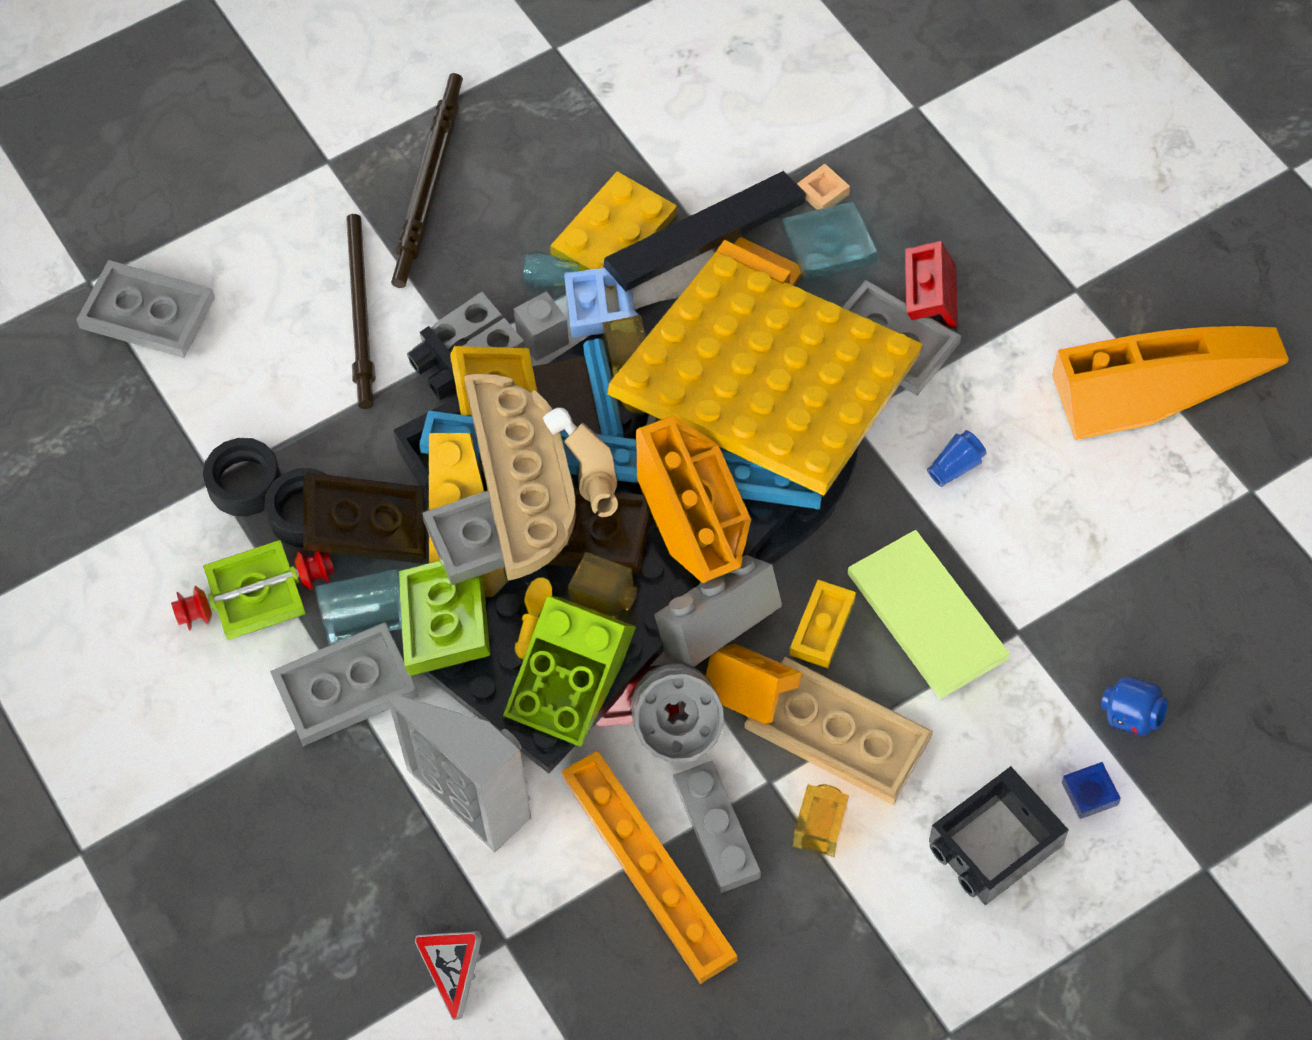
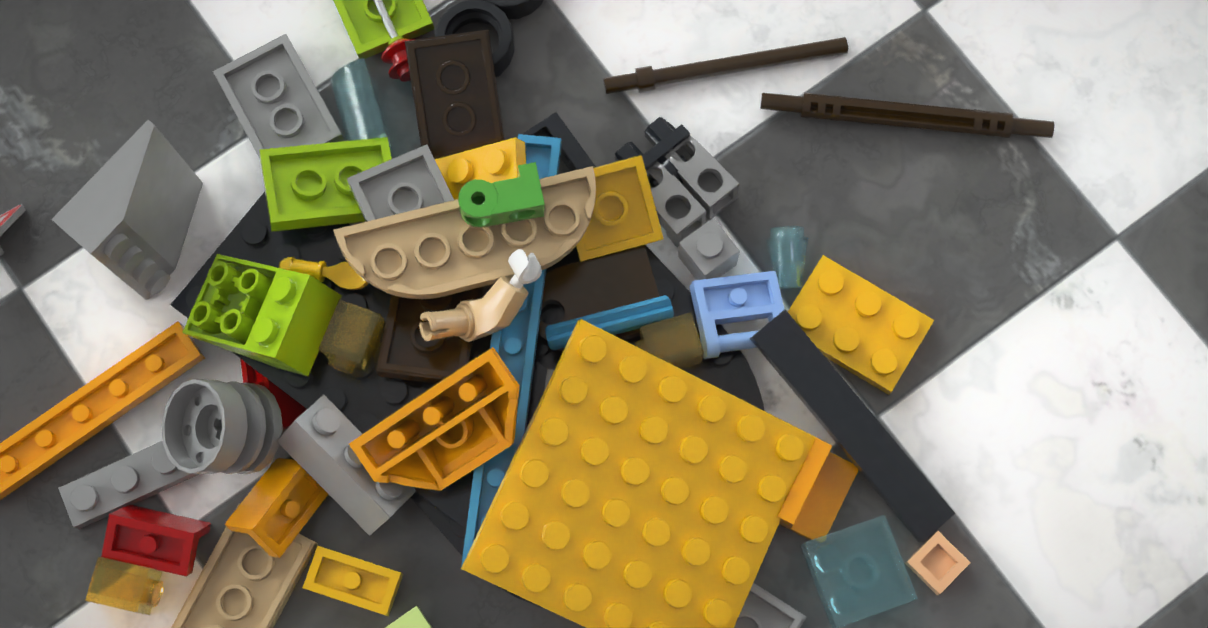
camera: 90 degrees right, 15 degrees up
none -> red panel [101,505,211,577]
none -> bright green leg [458,162,545,227]

